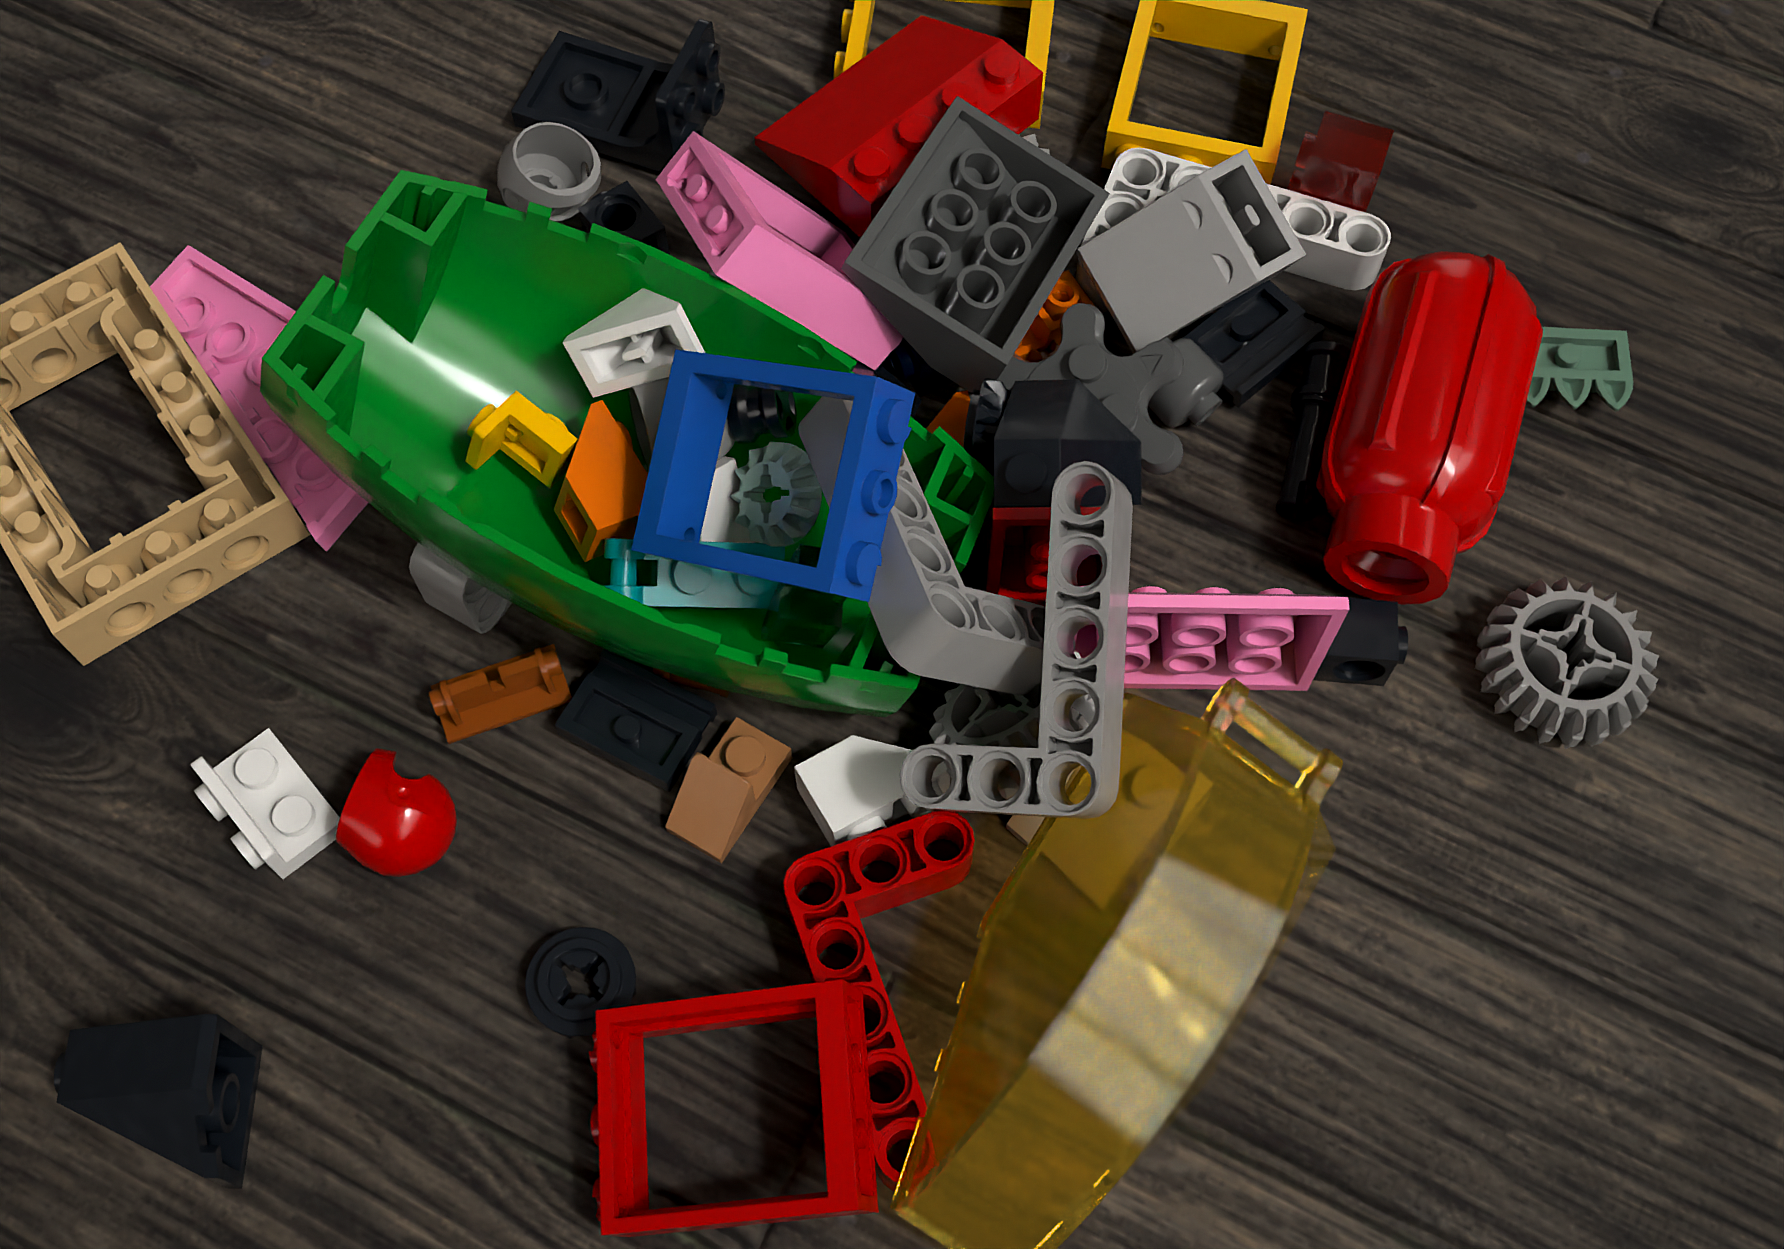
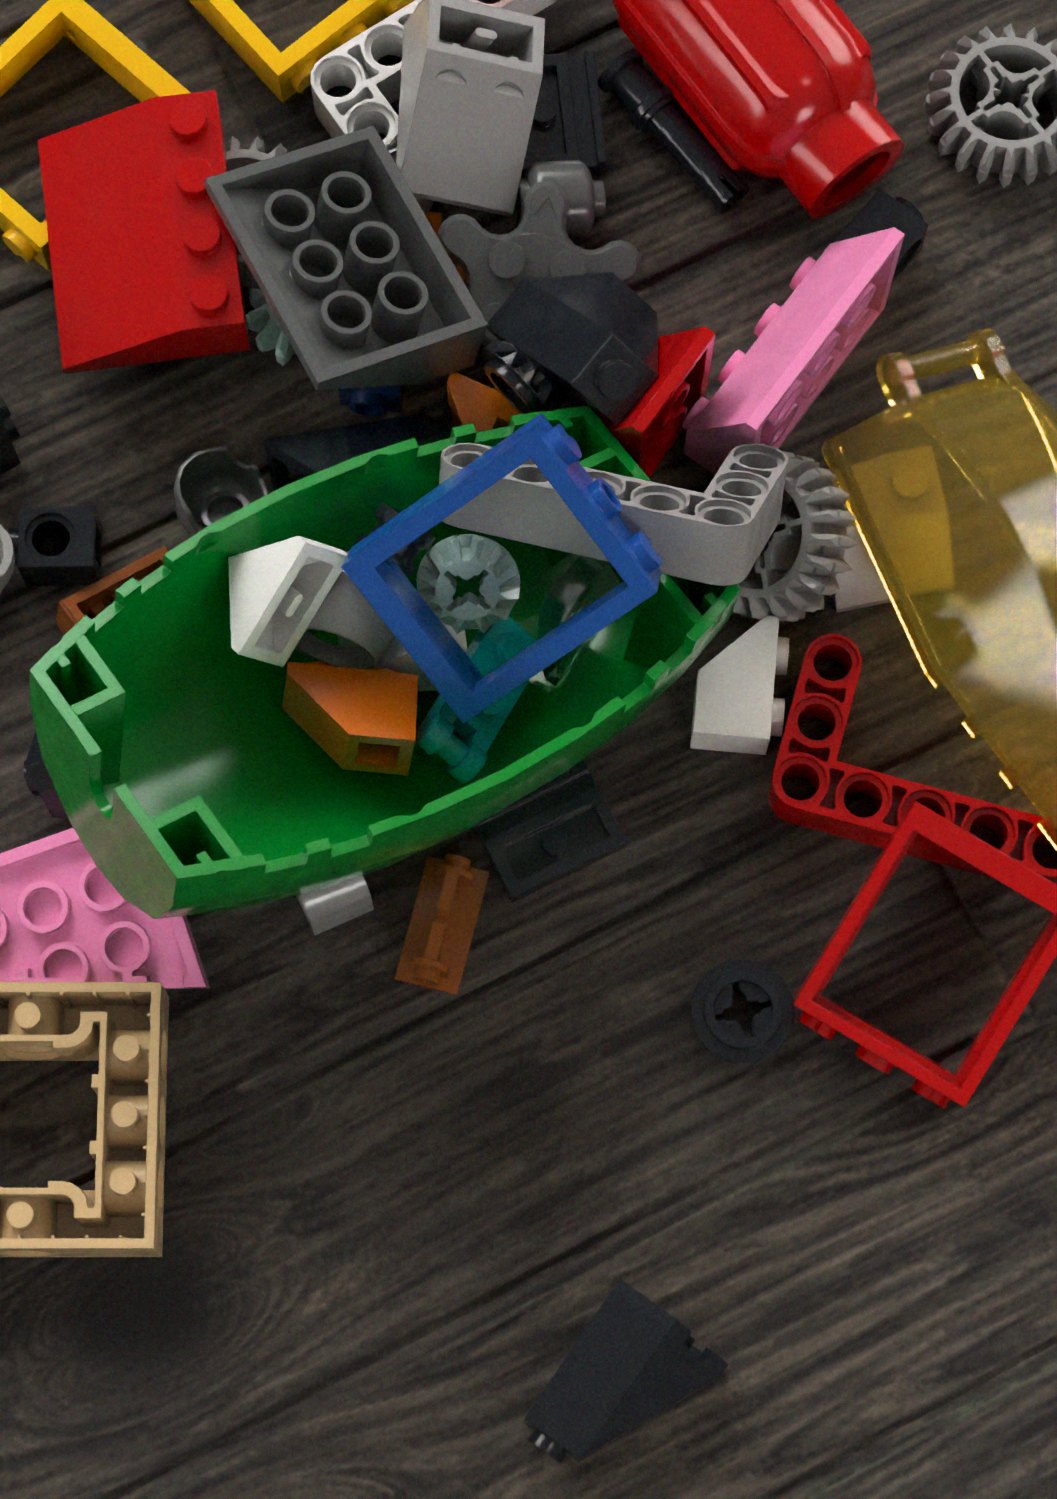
camera: 55 degrees left, 10 degrees up
white bracket [190,728,340,879] -> none
red helmet [336,748,457,877] -> none
yellow bracket [465,390,578,488] -> none
bright pink window [656,131,903,370] -> none
medium nougat slope [665,717,793,864] -> none
light grey beam [900,461,1133,819] -> none

